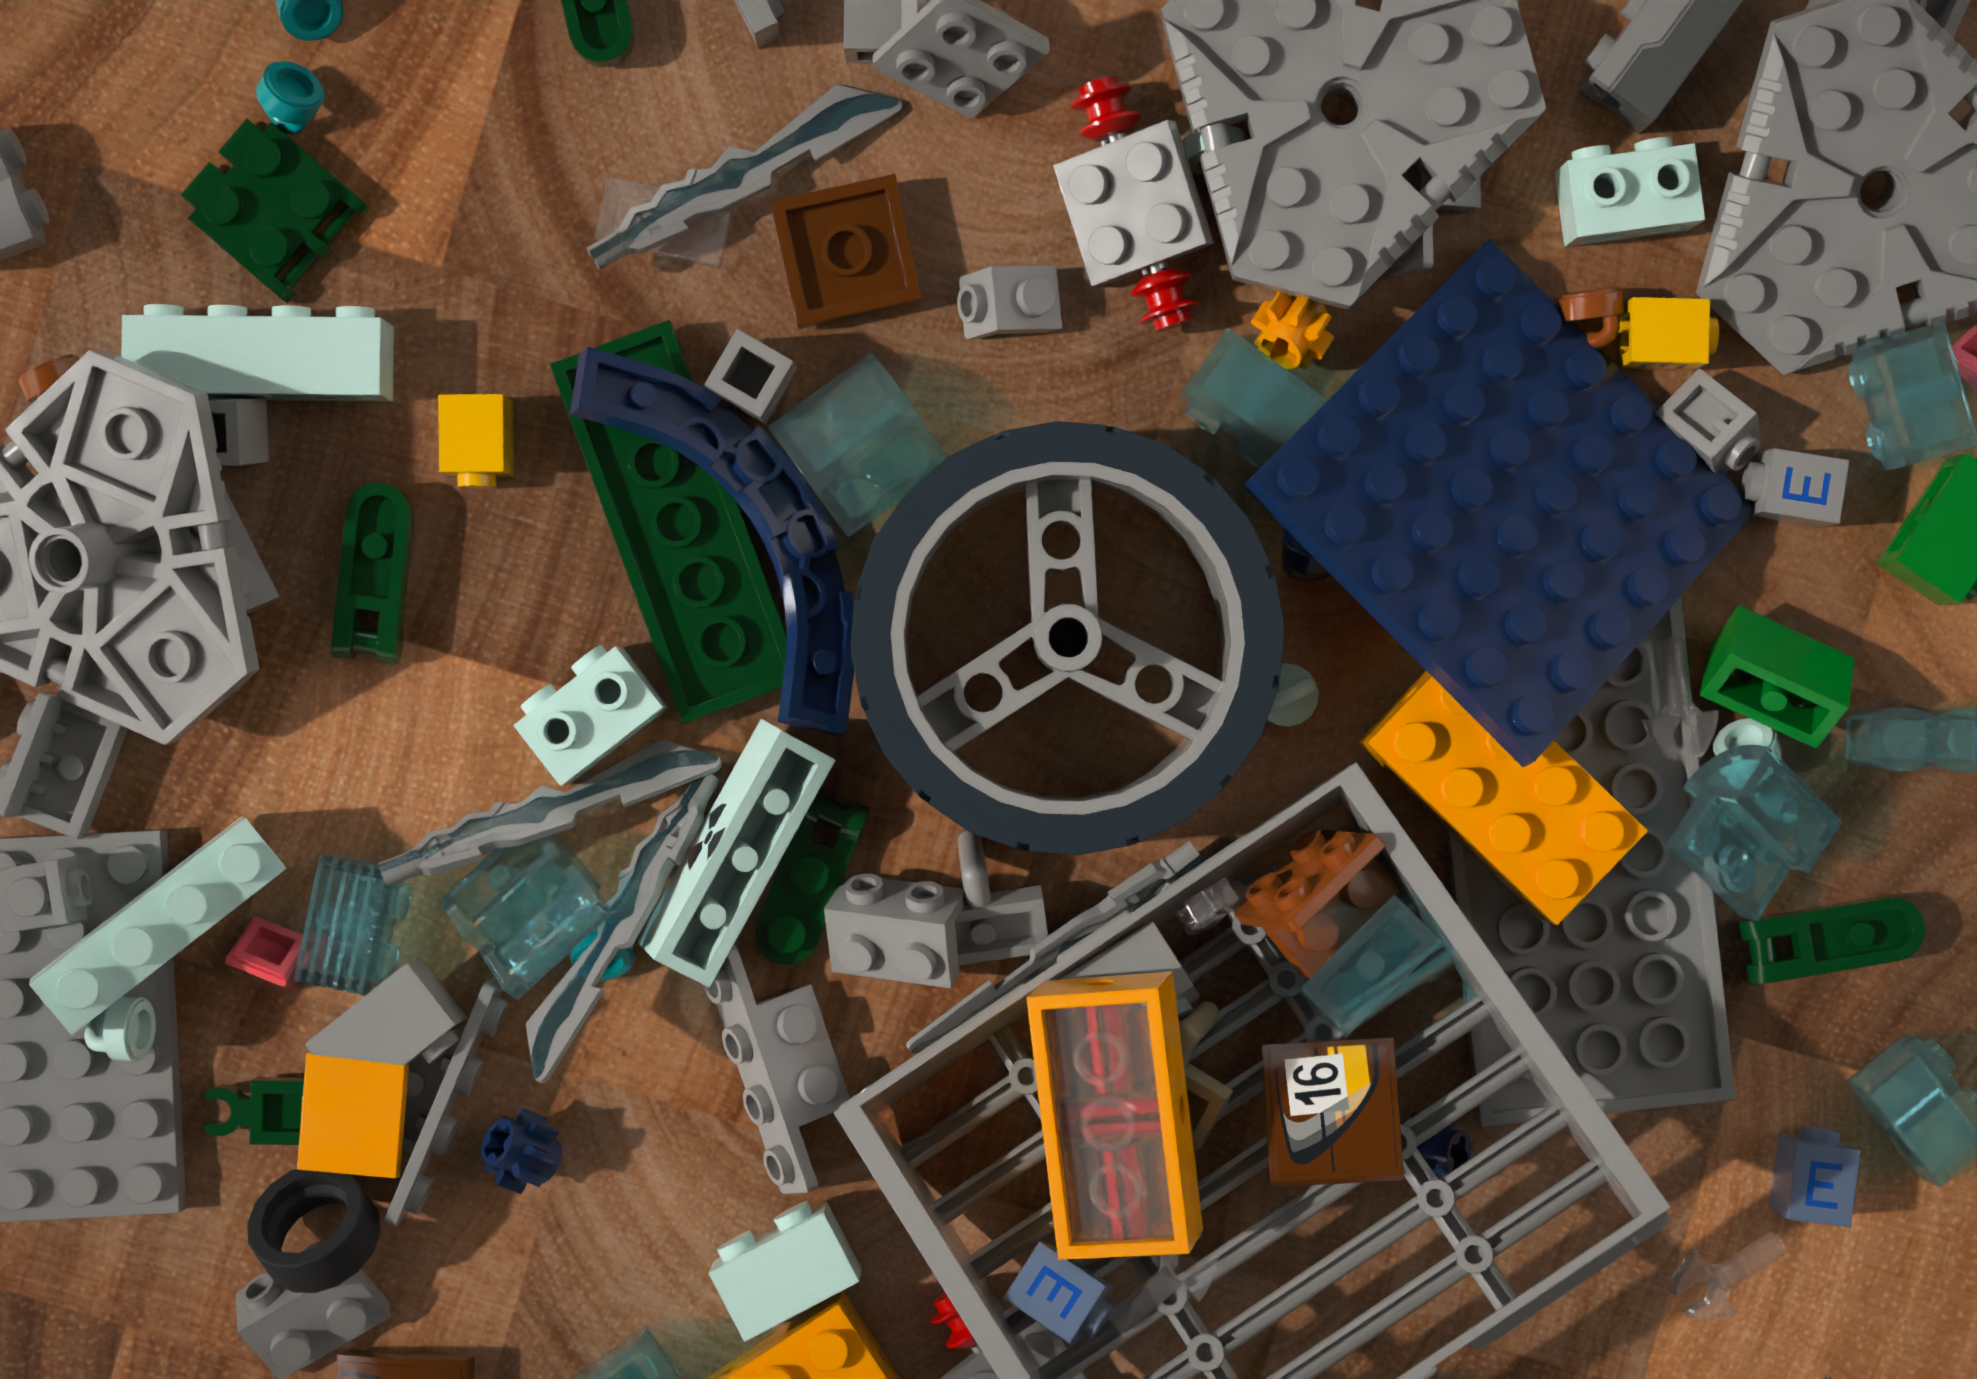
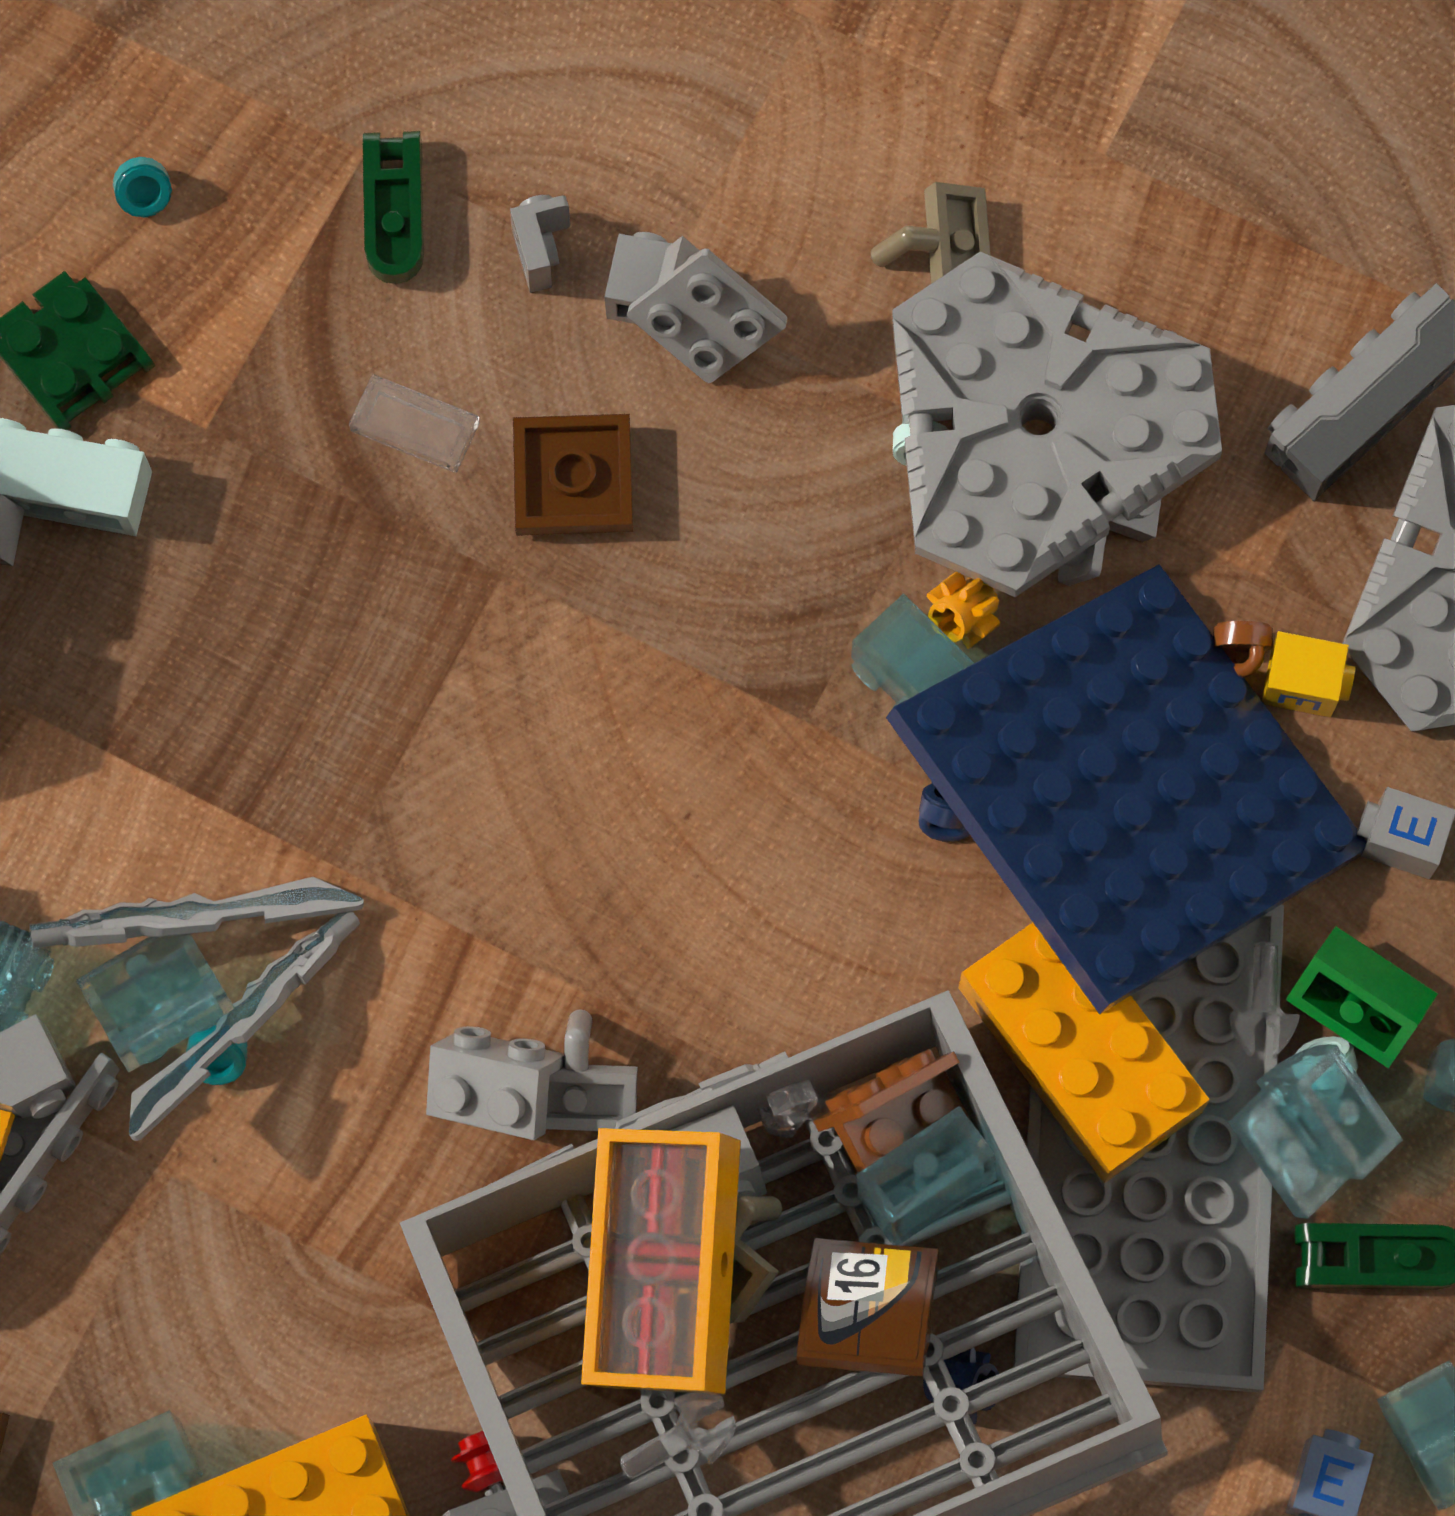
camera: 10 degrees right, 15 degrees down
teal tile [255,61,325,134] -> none
dark green plate [331,482,415,664] -> none
yellow brick [438,394,514,489] -> none
dark blue gear [481,1108,562,1194] -> none
light aqua brick [513,645,669,786] -> none
dark green plate [549,320,787,724] -> none
dark blue plate [570,347,854,736] -> none
light grey sword [586,84,902,270] -> none
light aqua brick [637,719,835,988] -> none
light grey bracket [703,945,850,1194] -> none
light grey brick [704,329,798,425] -> none
light aqua brick [708,1201,862,1342] -> none
dark green plate [755,789,870,965] -> none
clear light blue brick [768,352,947,537] -> none
wheel [850,421,1285,855] -> none
light grey bracket [957,266,1062,339] -> none
sand blue brick [1004,1241,1114,1343] -> none
light grey plate [1053,76,1214,332] -> none
light aqua tile [1267,663,1319,727] -> none
light aqua brick [1554,137,1705,247] -> none
light grey bracket [1655,368,1761,474] -> none

